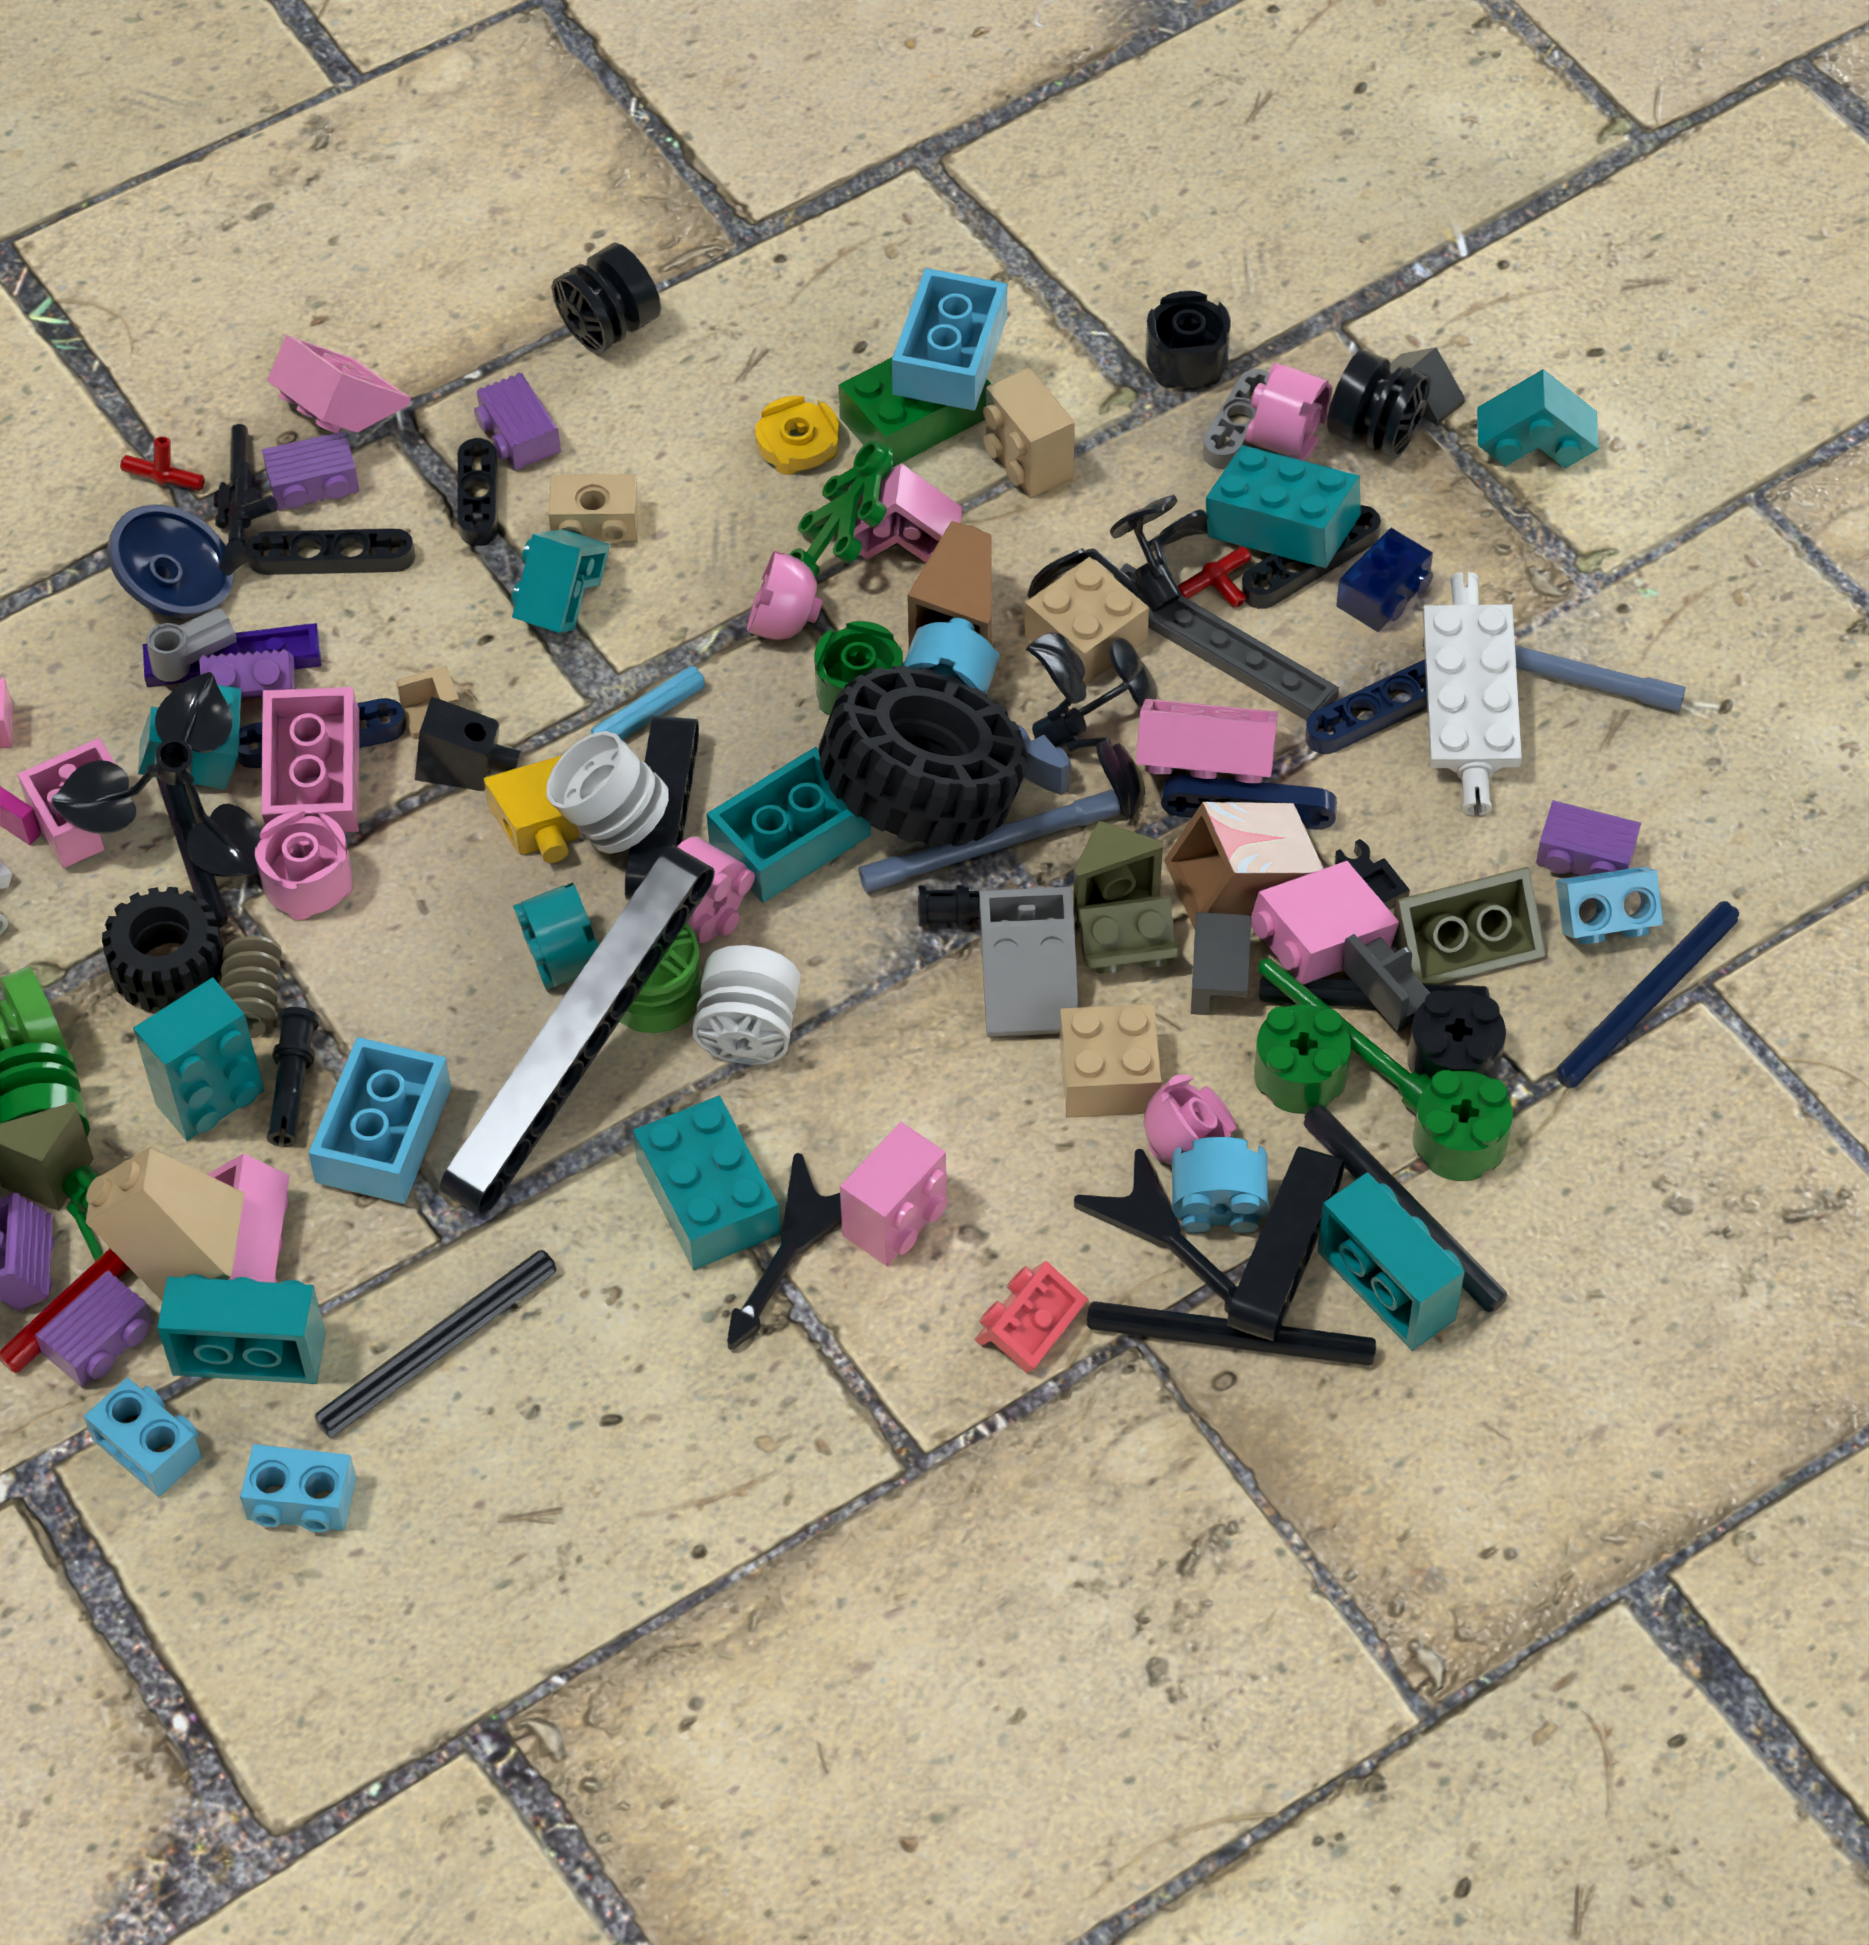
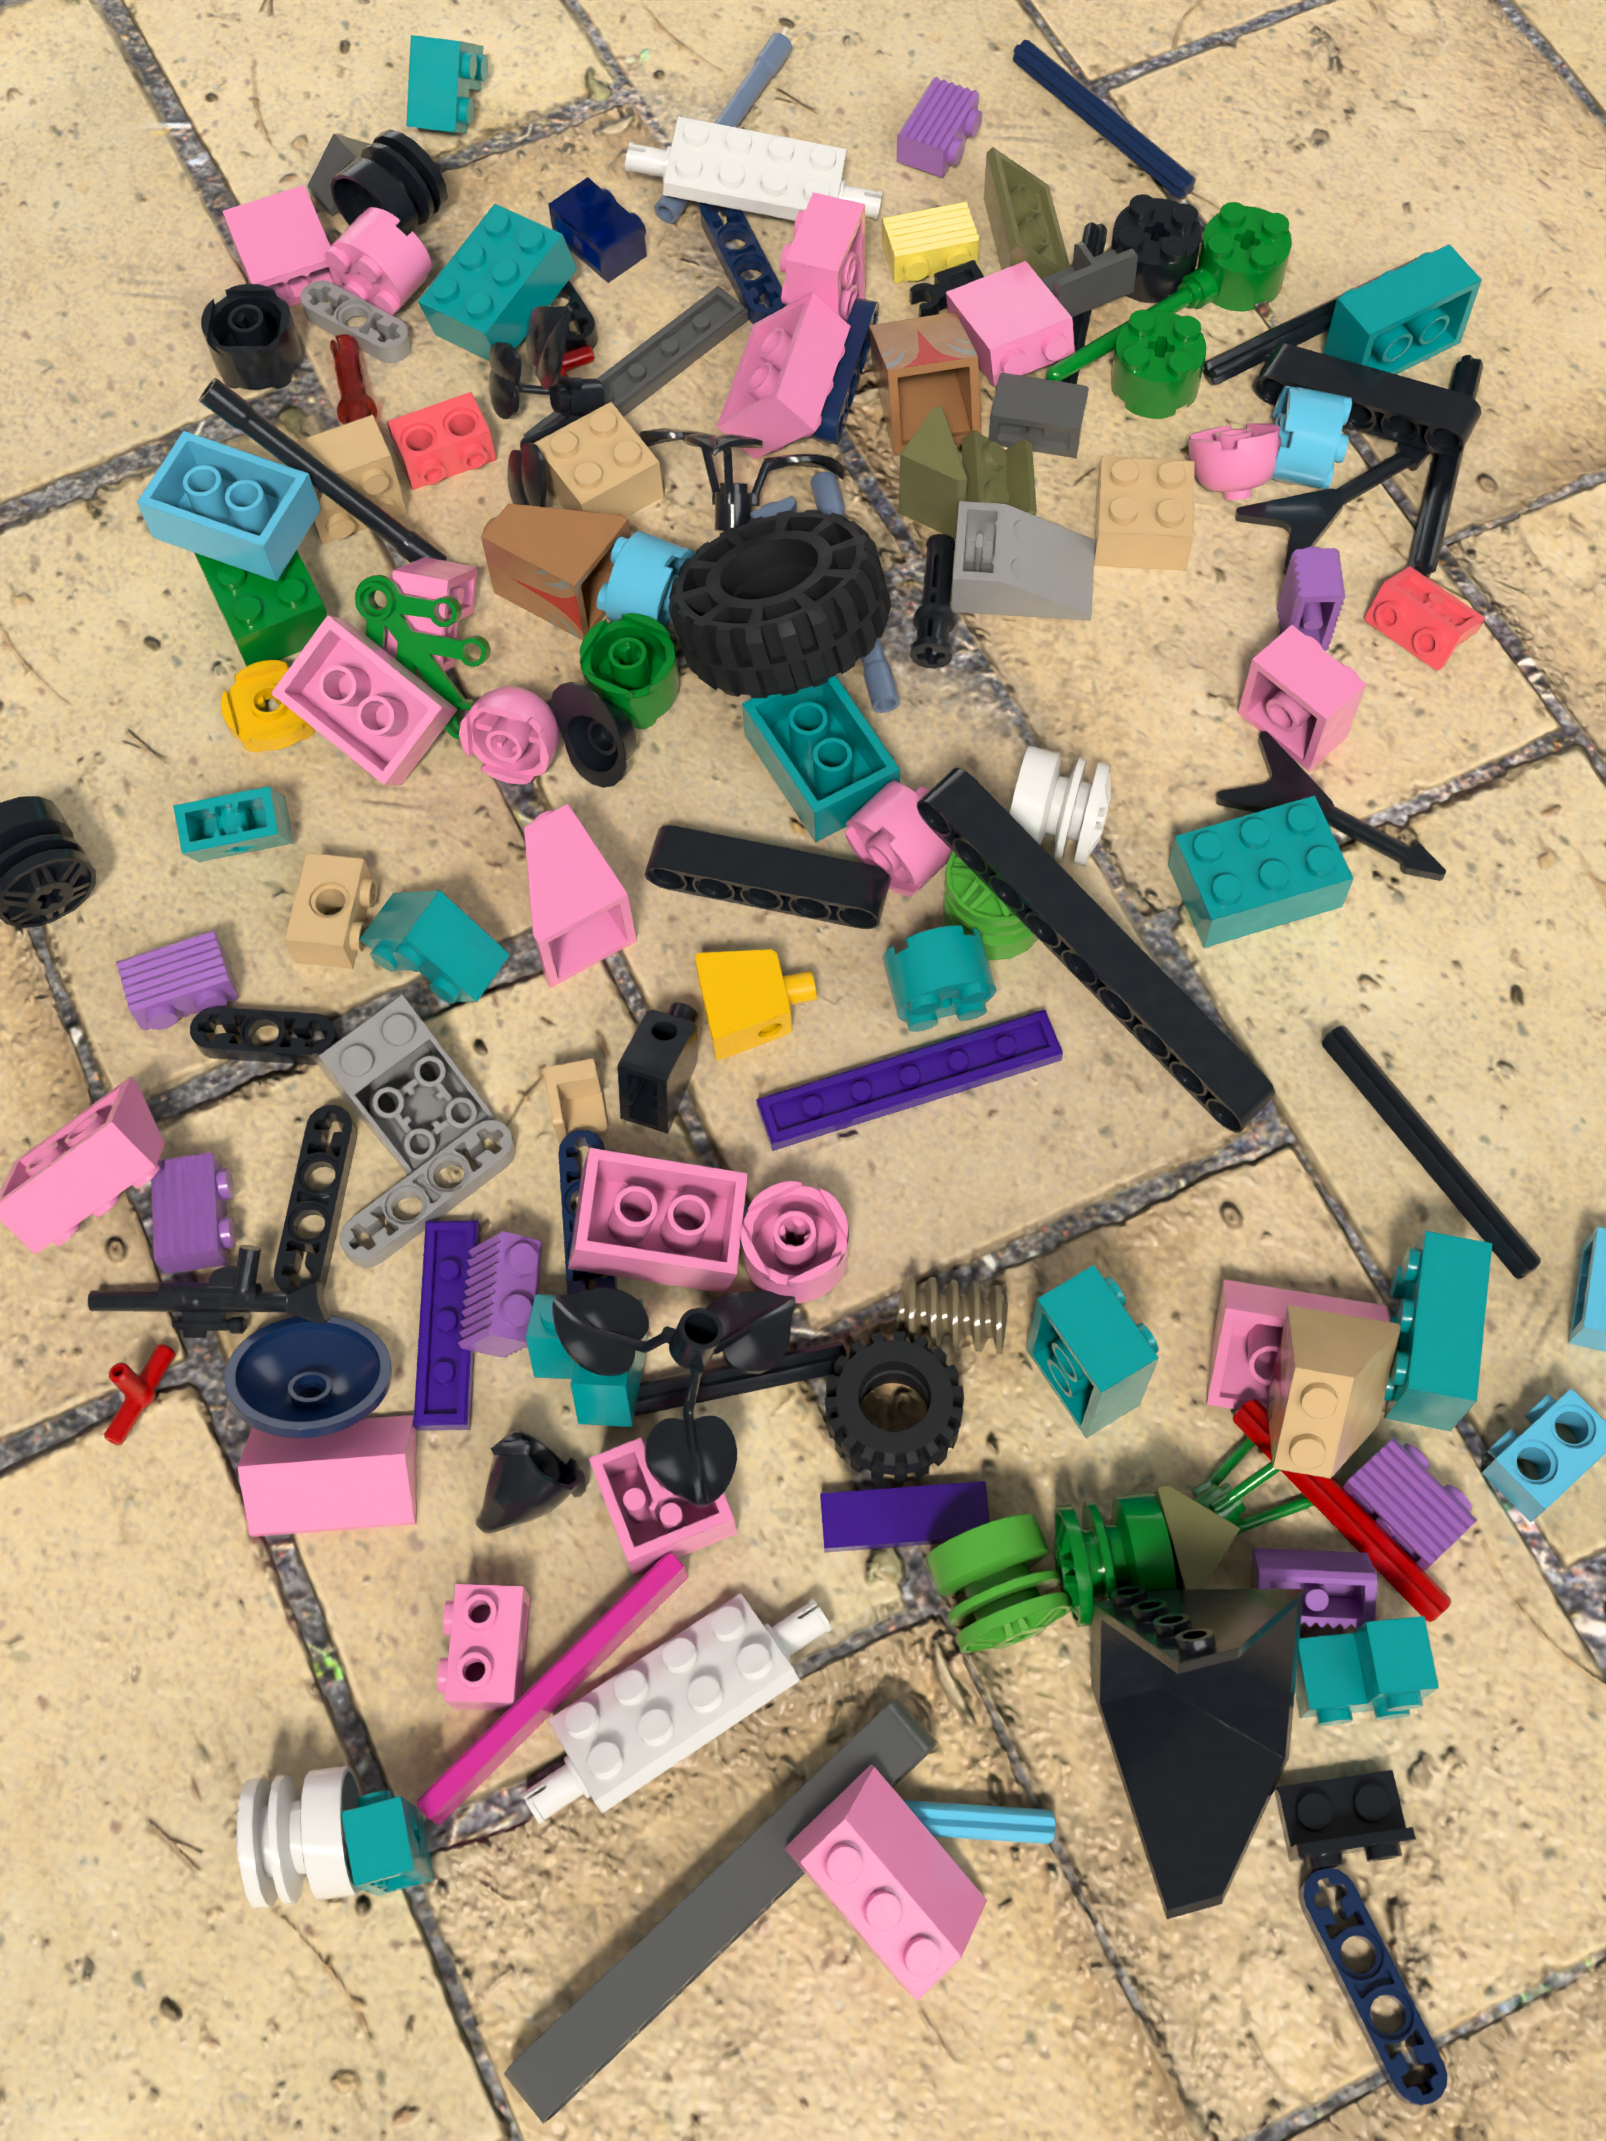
camera: 80 degrees left, 10 degrees up
light grey piece [147,608,237,681] -> none
black pin [266,1007,320,1147] -> none
medium azure brick [308,1037,452,1204] -> none
white wheel [547,731,669,854] -> none
medium azure axle [591,666,705,740] -> none
medium azure brick [1556,866,1663,944] -> none
none -> teal brick [173,786,294,862]
none -> black piece [199,377,447,563]
none -> bright pink brick [222,185,344,306]
none -> bright pink slope [237,1415,417,1537]
none -> bright pink brick [271,615,458,785]
none -> light grey slope [314,995,496,1175]
none -> clear red pin [330,334,382,434]
none -> light grey beam [340,1120,516,1268]
none -> coral brick [387,392,496,490]
none -> black hat [476,1429,586,1534]
none -> bright pink slope [524,804,637,988]
none -> black piece [551,682,637,788]
none -> dark purple tile [756,1010,1063,1151]
none -> bright pink brick [780,192,865,322]
none -> dark purple tile [820,1481,990,1553]
none -> light yellow brick [881,201,979,284]
none -> medium lavender brick [1276,547,1346,651]

